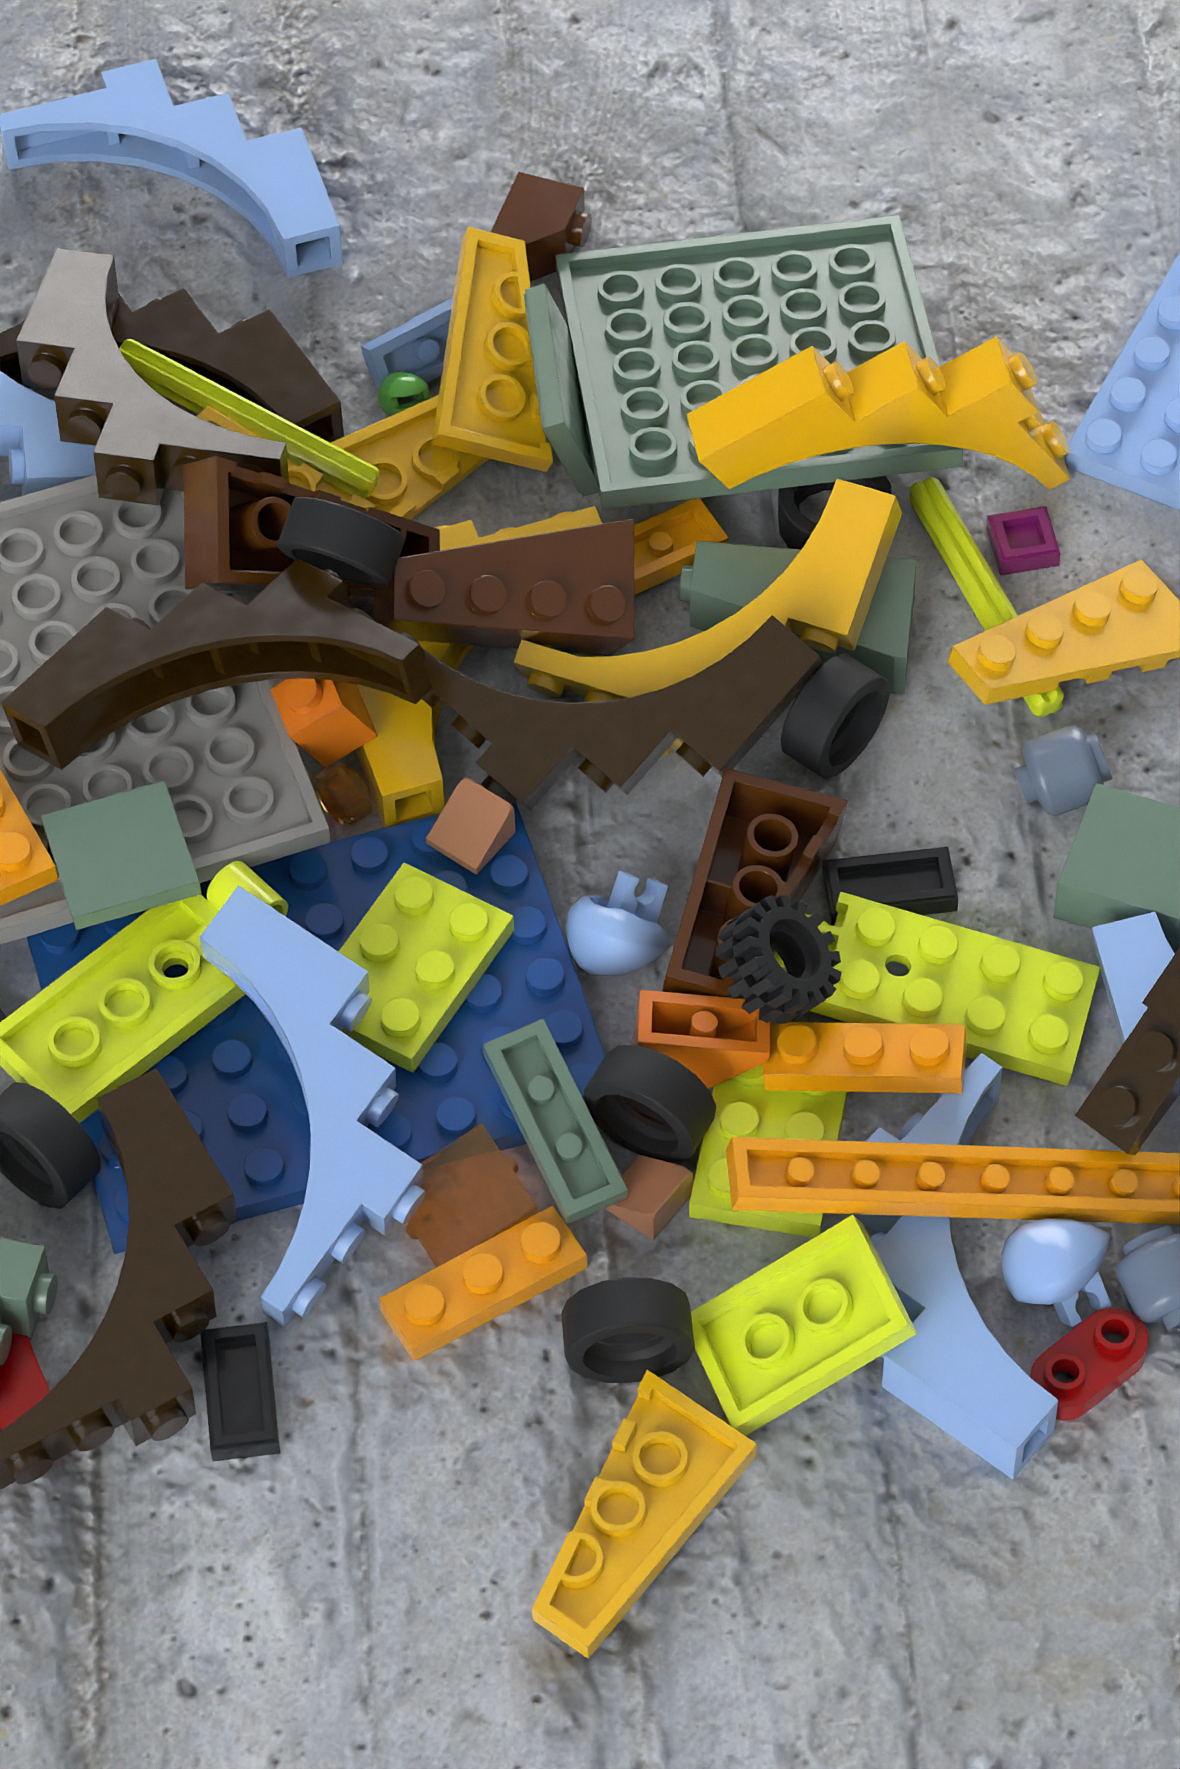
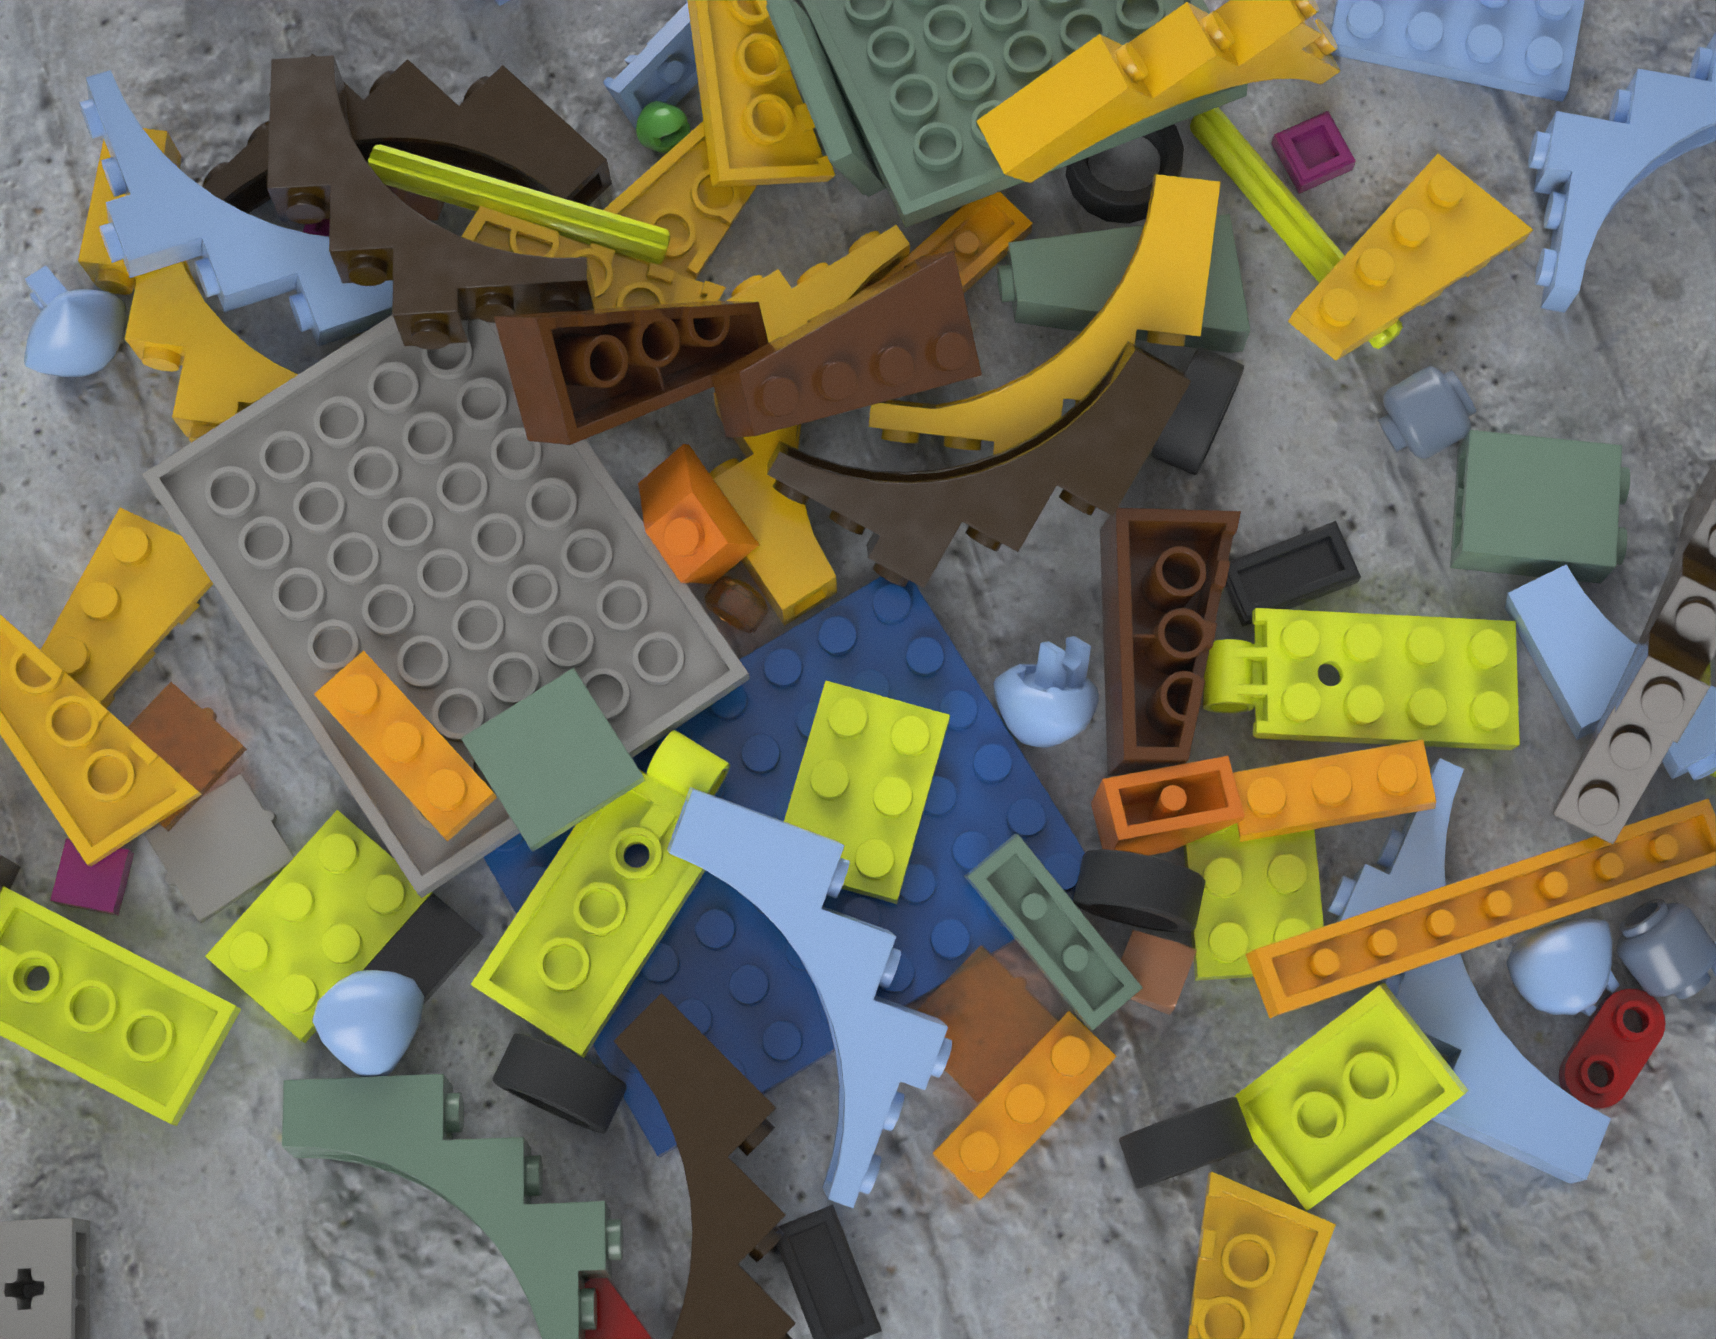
camera: 15 degrees left, 20 degrees up
dark brown arch [1,558,433,770] -> none
black tyre [277,497,405,588] -> none
nougat slope [426,777,515,875] -> none
black tyre [716,895,841,1024] -> none

